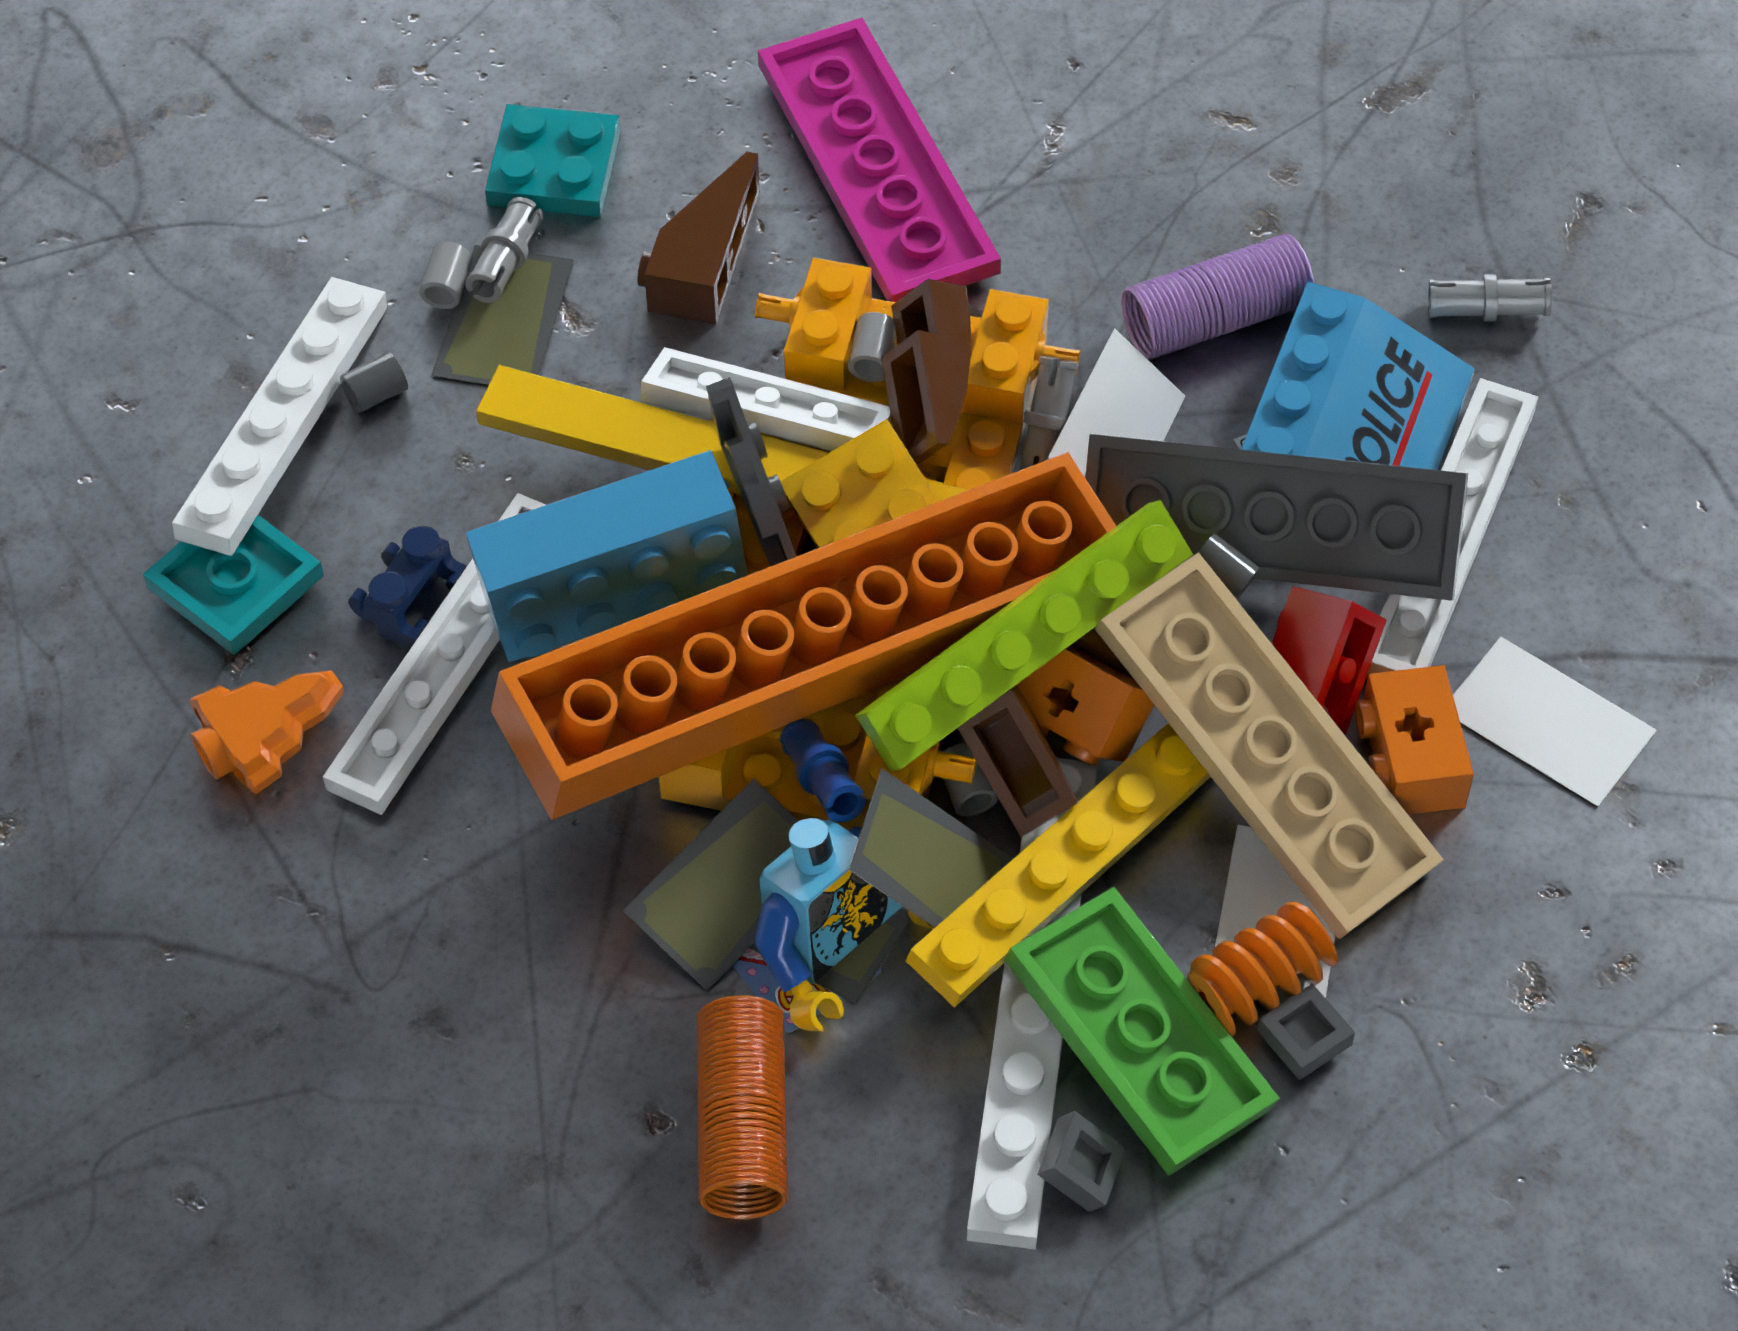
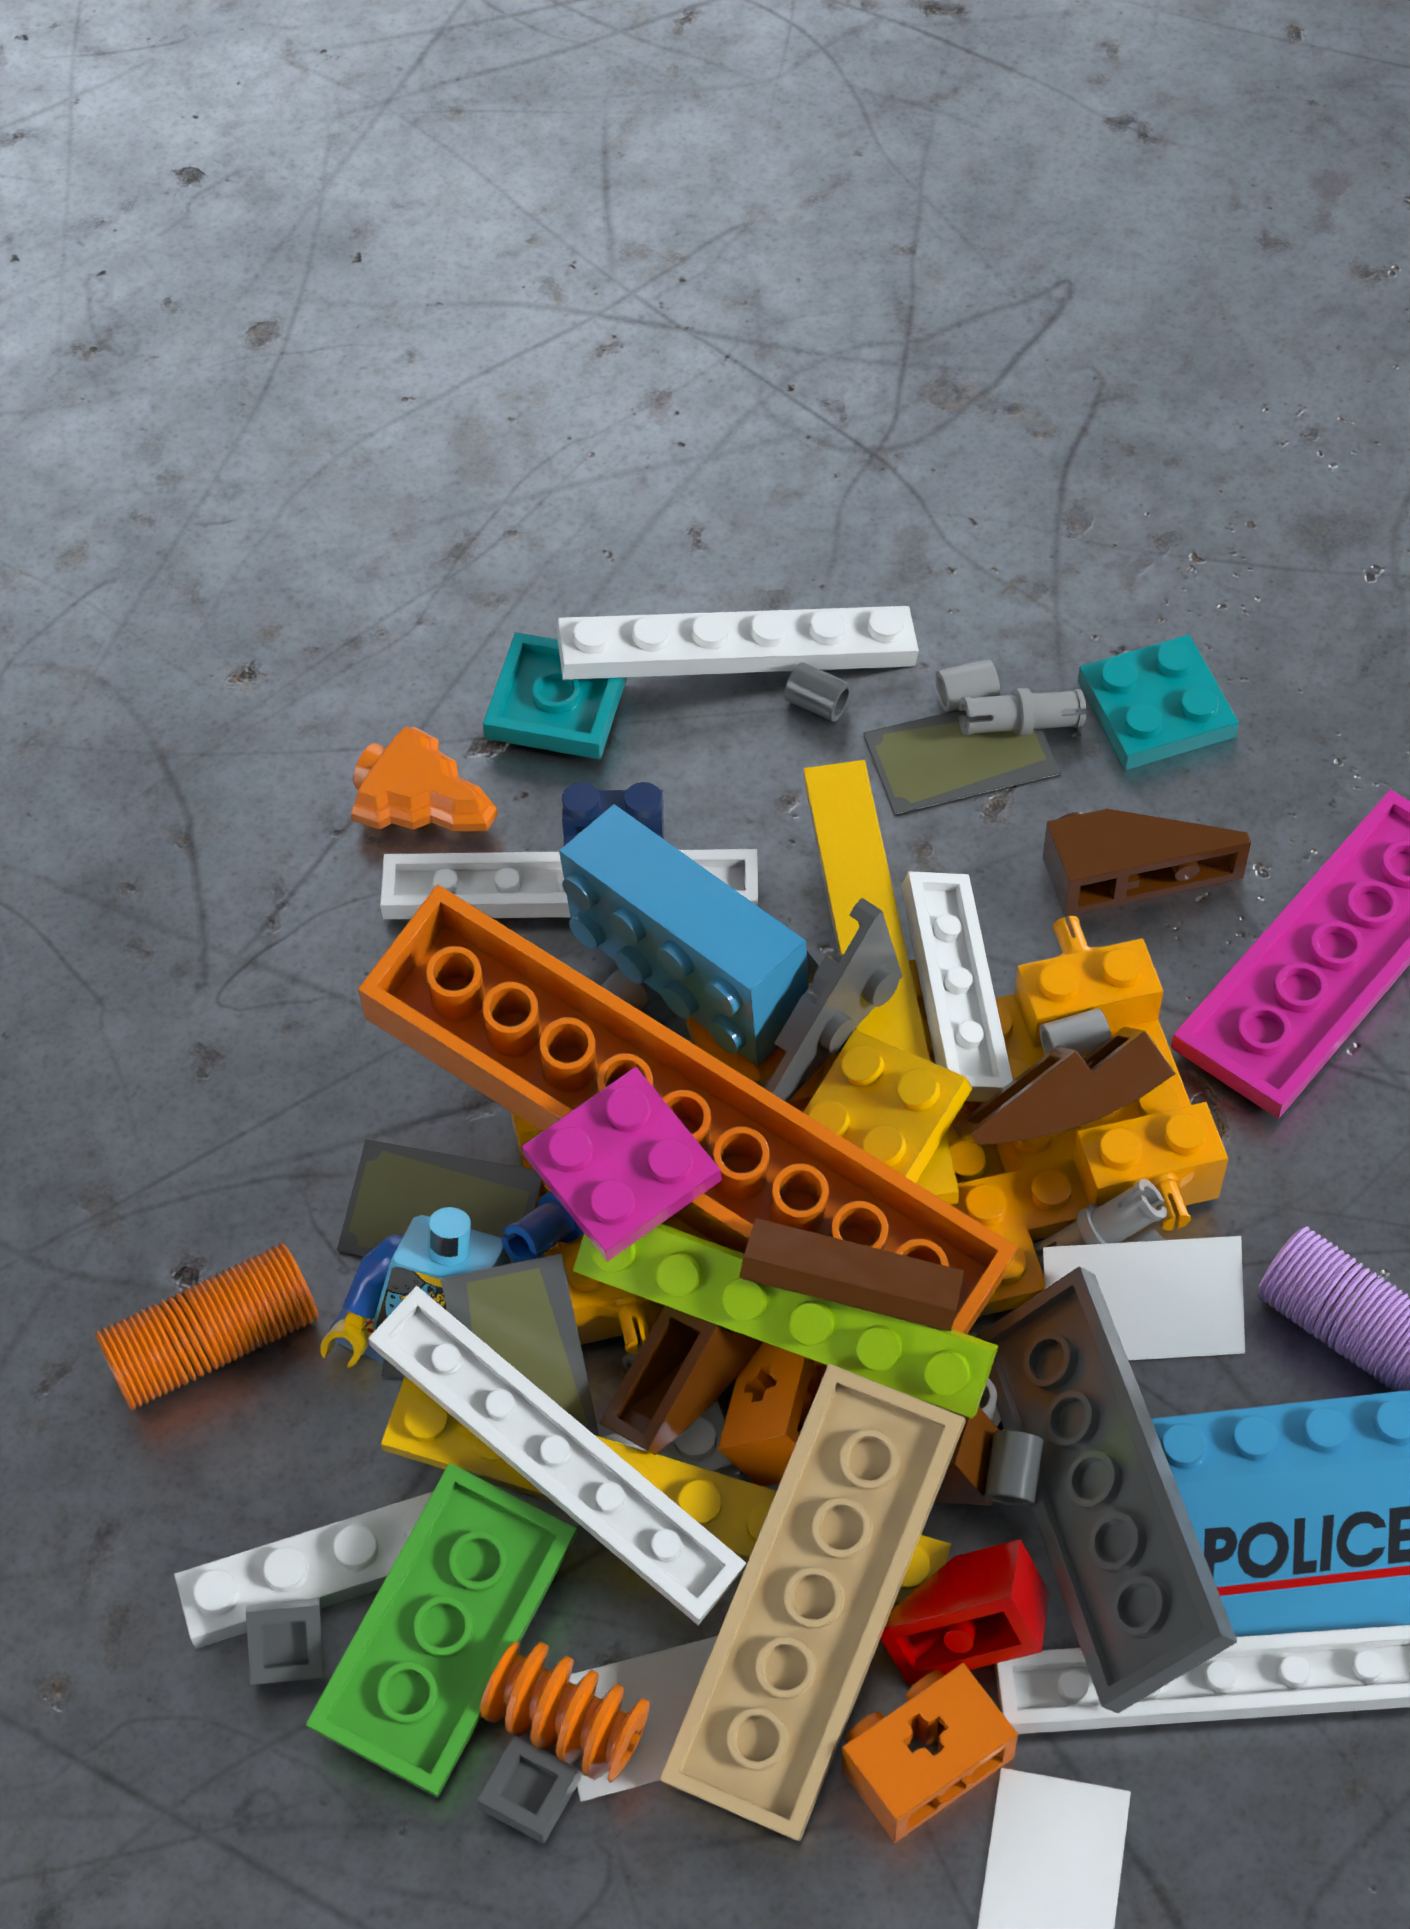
camera: 65 degrees right, 0 degrees up
none -> white plate [368,1286,747,1625]
none -> dark pink plate [522,1067,721,1262]
none -> reddish brown tile [739,1218,964,1331]

